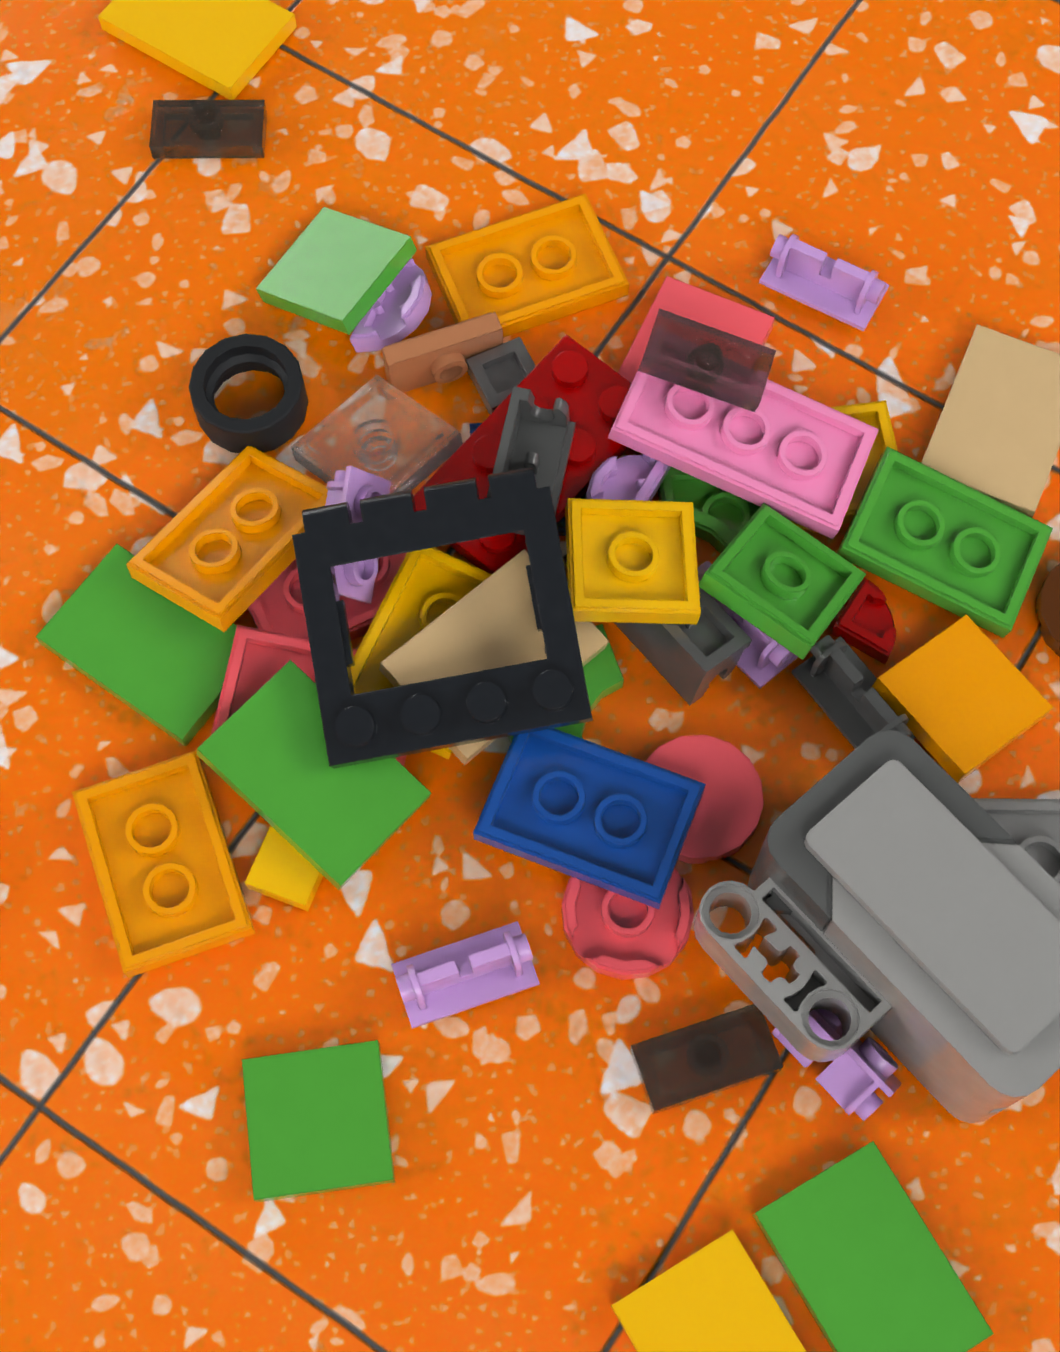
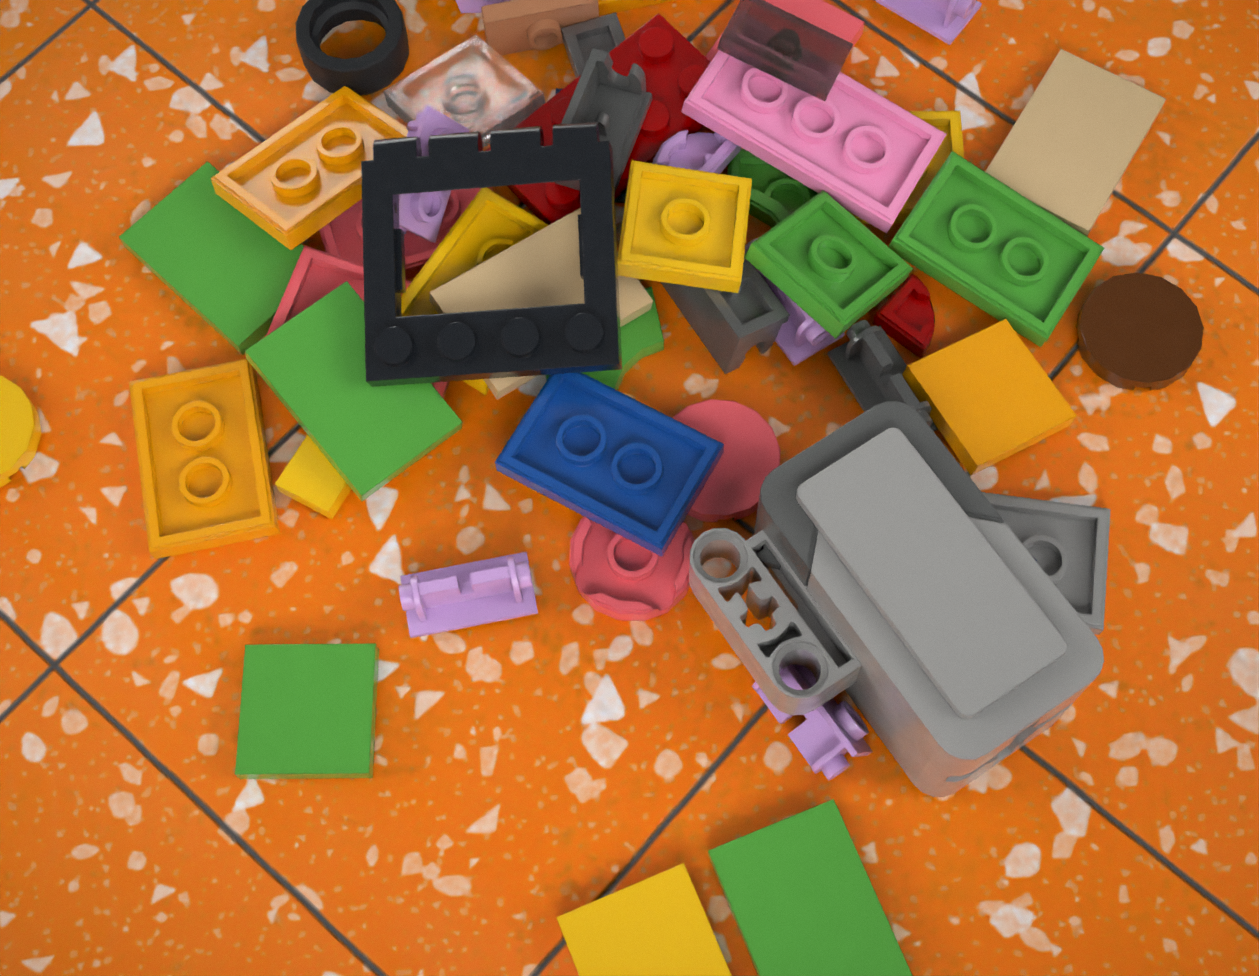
camera: 10 degrees right, 0 degrees up
clear smoke plate [630,1004,783,1114] -> none

